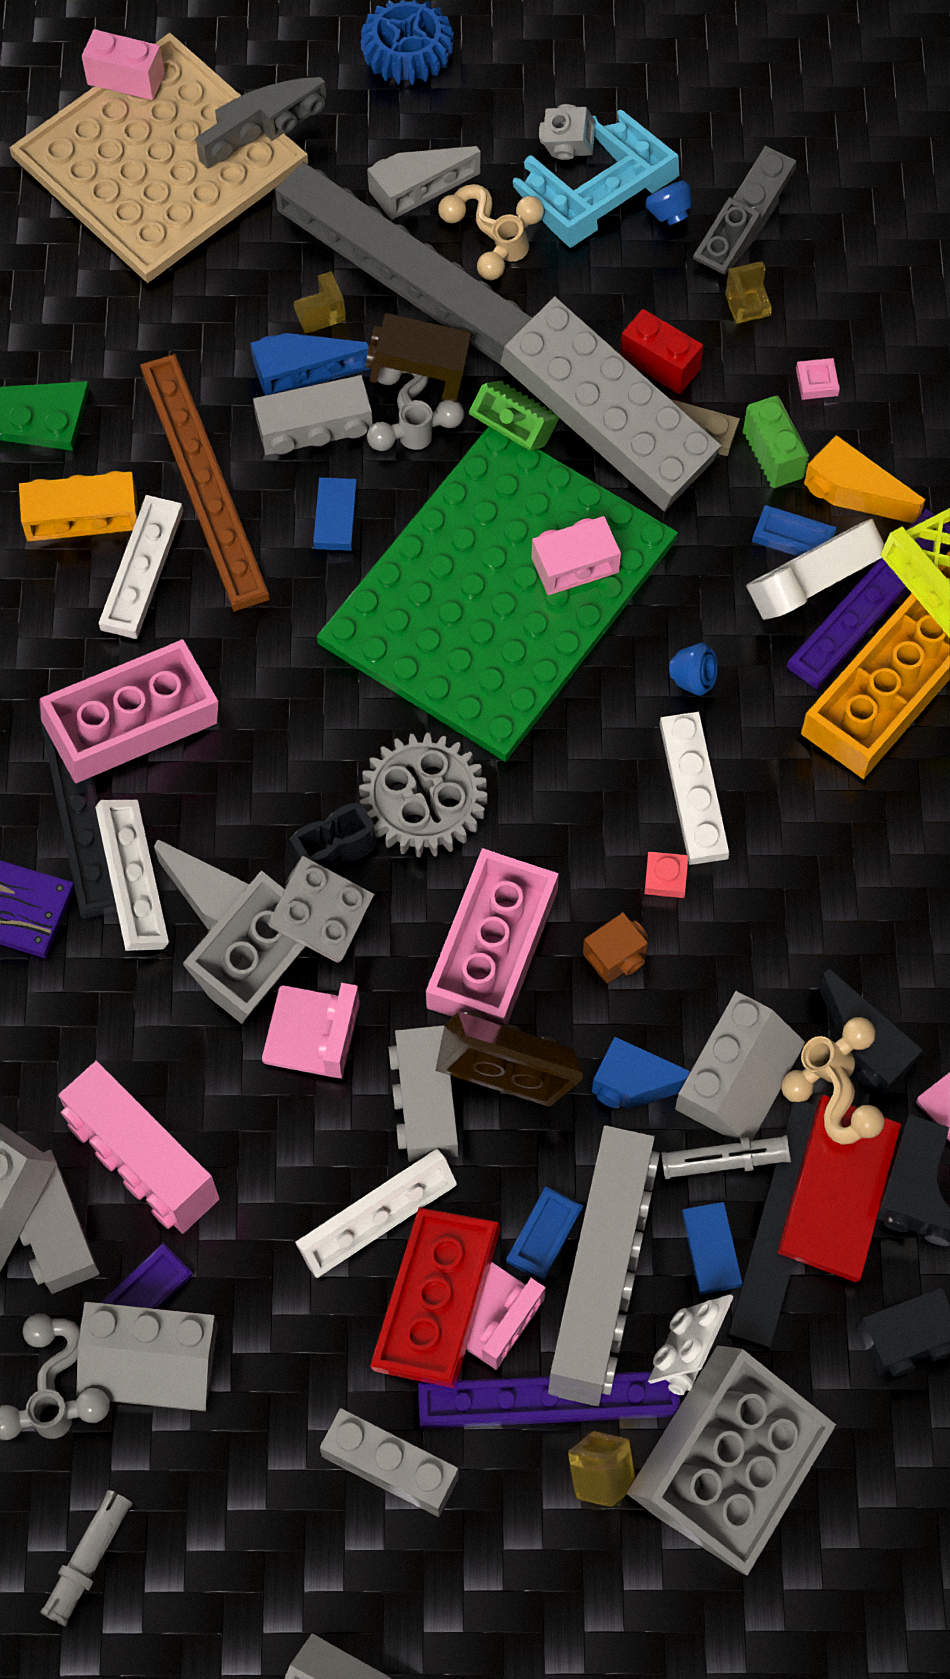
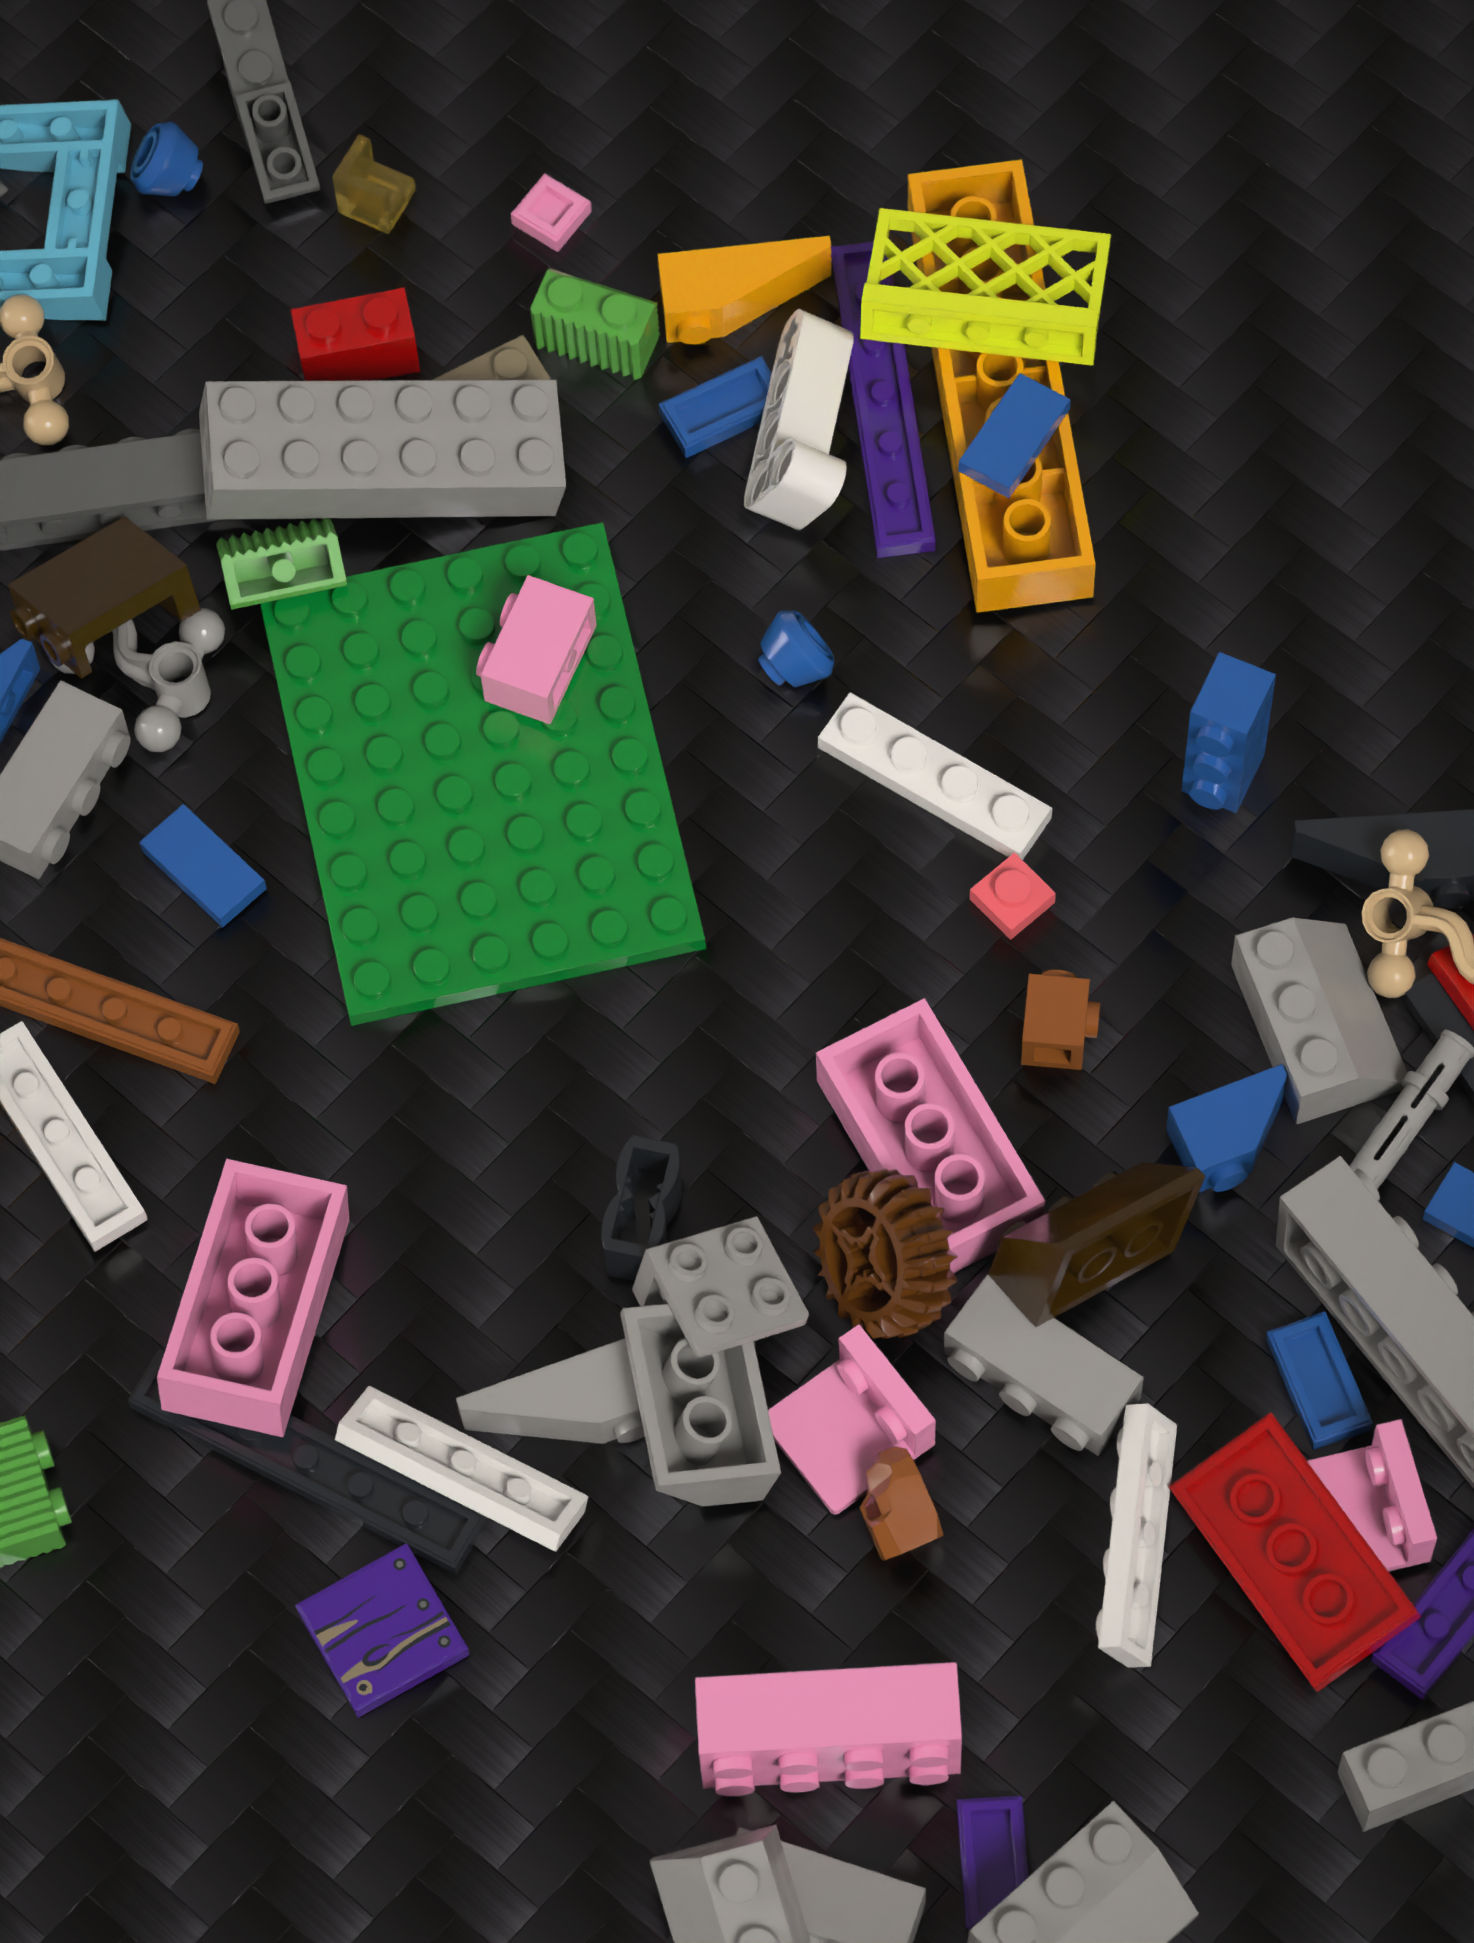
camera: 45 degrees left, 0 degrees up
light grey gear [359,733,487,857] -> none
none -> reddish brown gear [812,1169,958,1339]
none -> dark orange rock [860,1446,943,1560]
none -> blue tile [958,373,1070,498]
none -> blue brick [1181,652,1276,813]

